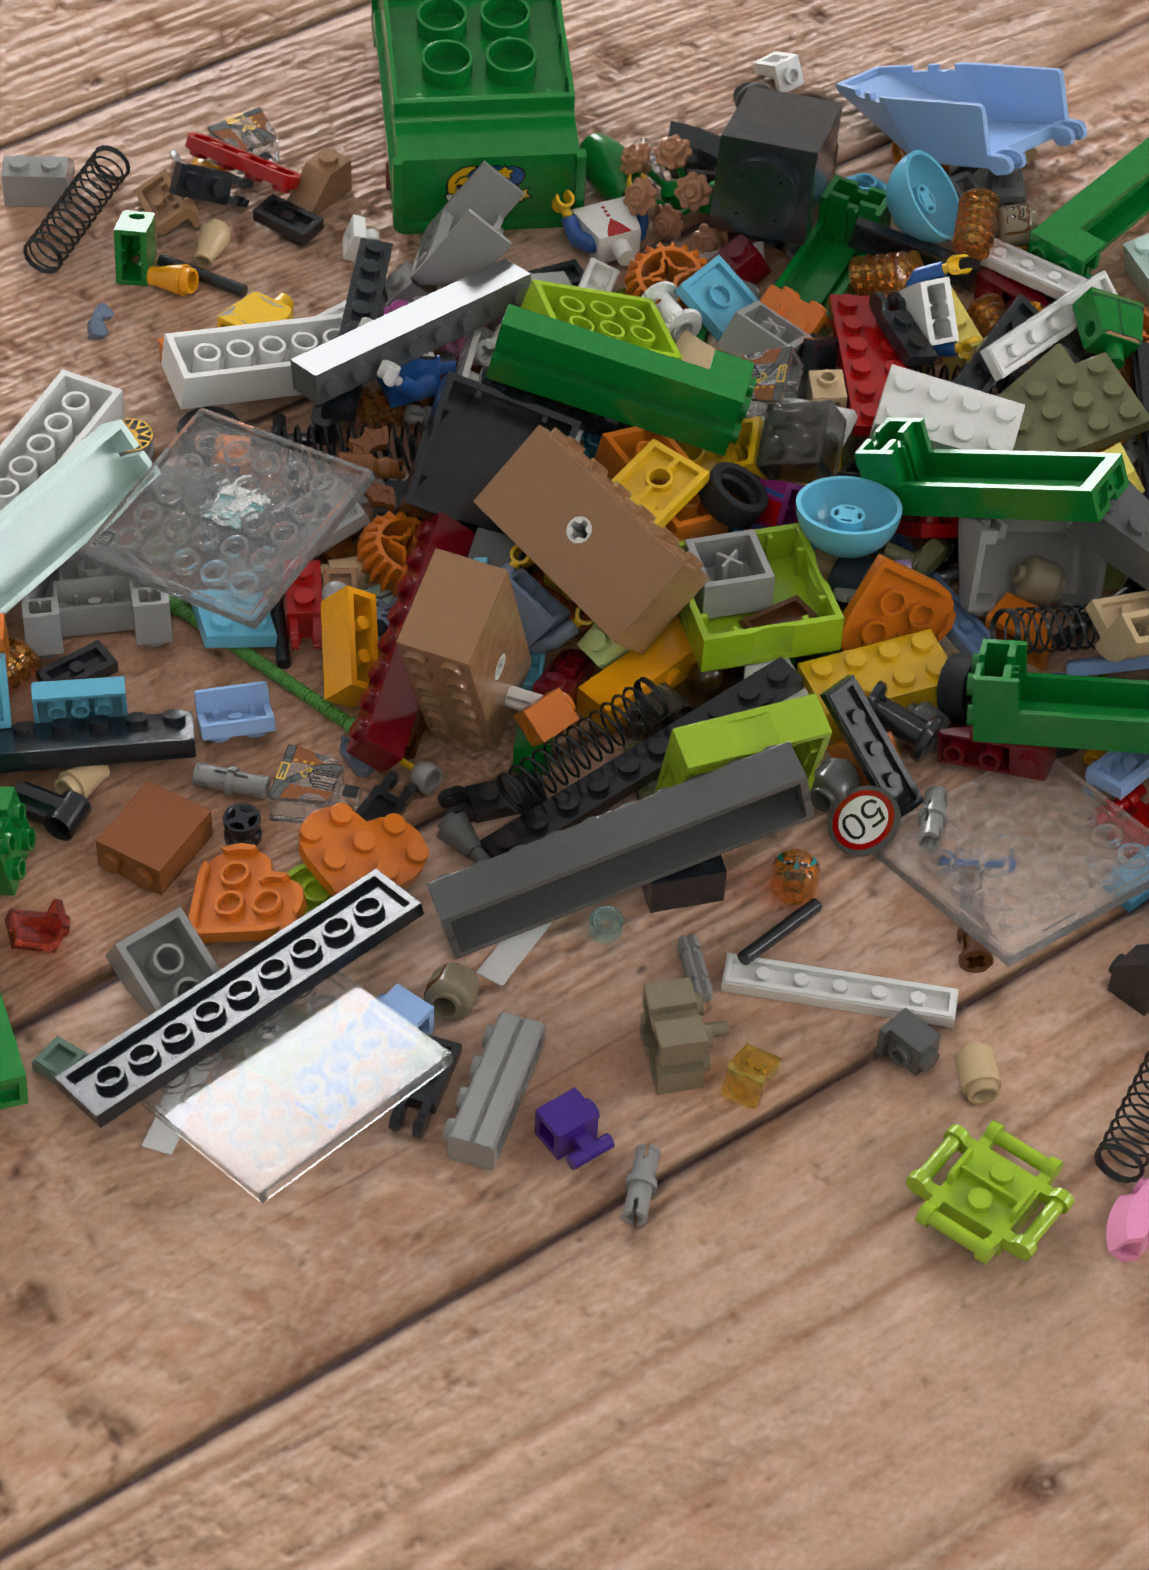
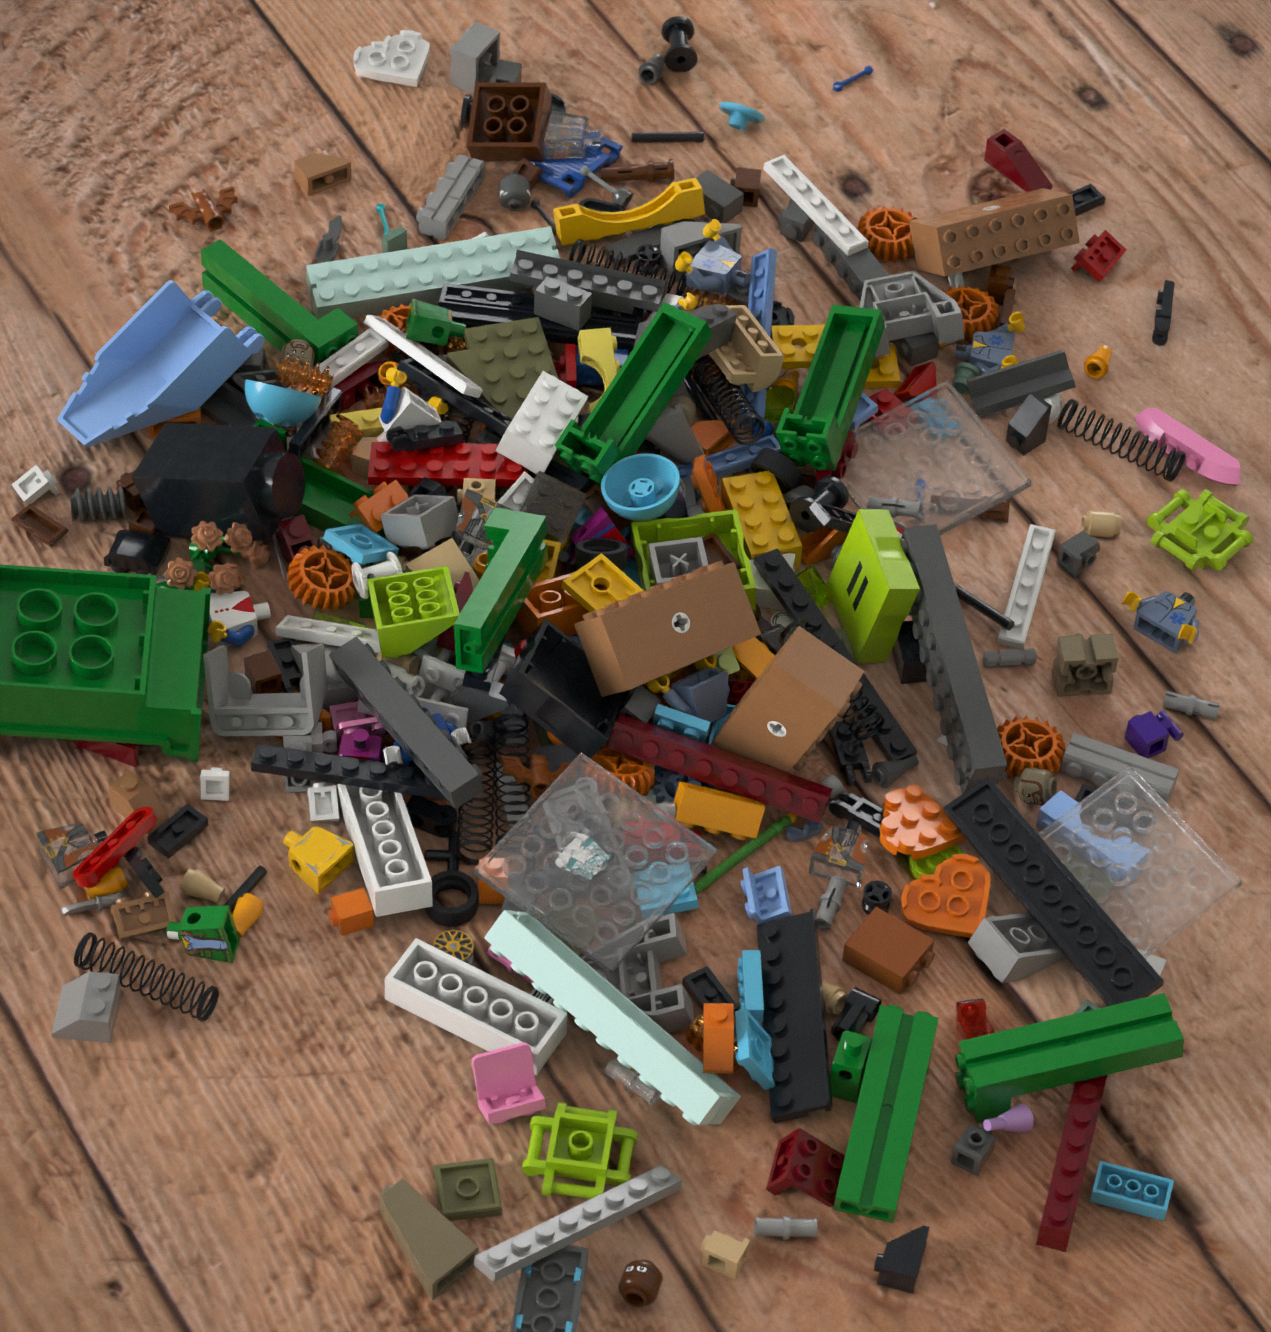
camera: 85 degrees left, 0 degrees up
sand blue piece [87,303,115,340] -> none
clear yellow bracket [721,1043,783,1109] -> none
none -> reddish brown tile [11,504,68,547]
none -> reddish brown brick [244,650,282,694]
none -> orange gear [997,715,1066,779]
none -> sand blue torso [1121,591,1199,654]

